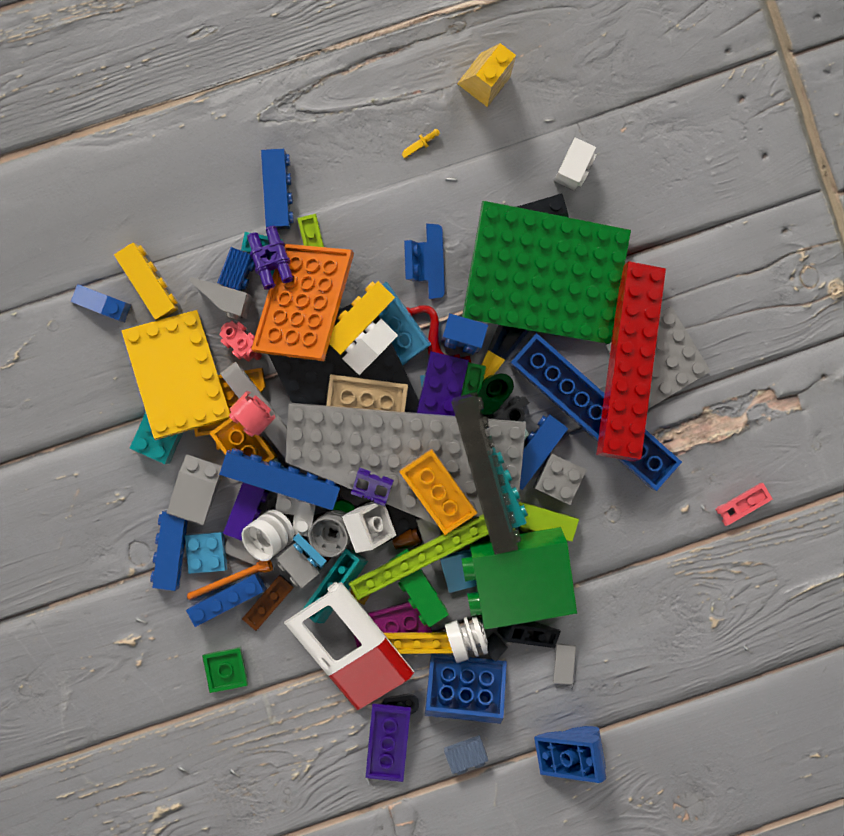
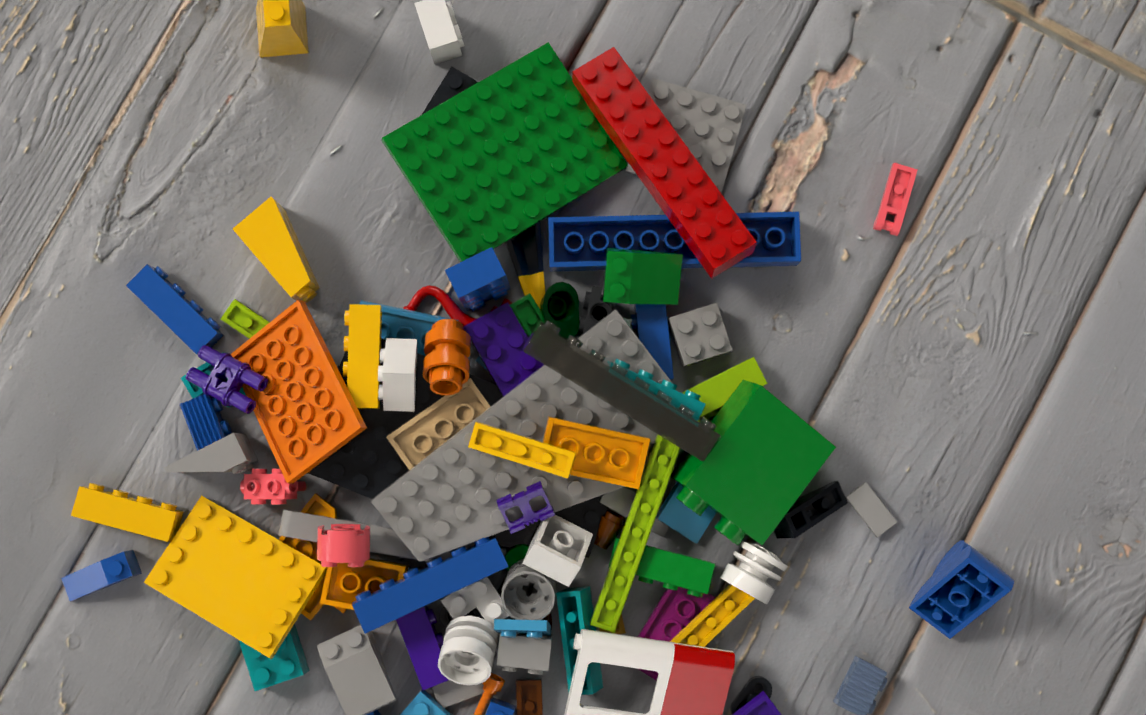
camera: 35 degrees left, 5 degrees down
yellow piece [402,129,440,159] -> none
blue plate [404,223,445,299] -> none
blue slope [425,653,507,724] -> none
black slope [487,632,508,661] -> none
none -> yellow slope [233,196,320,303]
none -> orange piece [423,319,471,395]
none -> yellow plate [468,422,577,478]
none -> green slope [603,248,683,305]

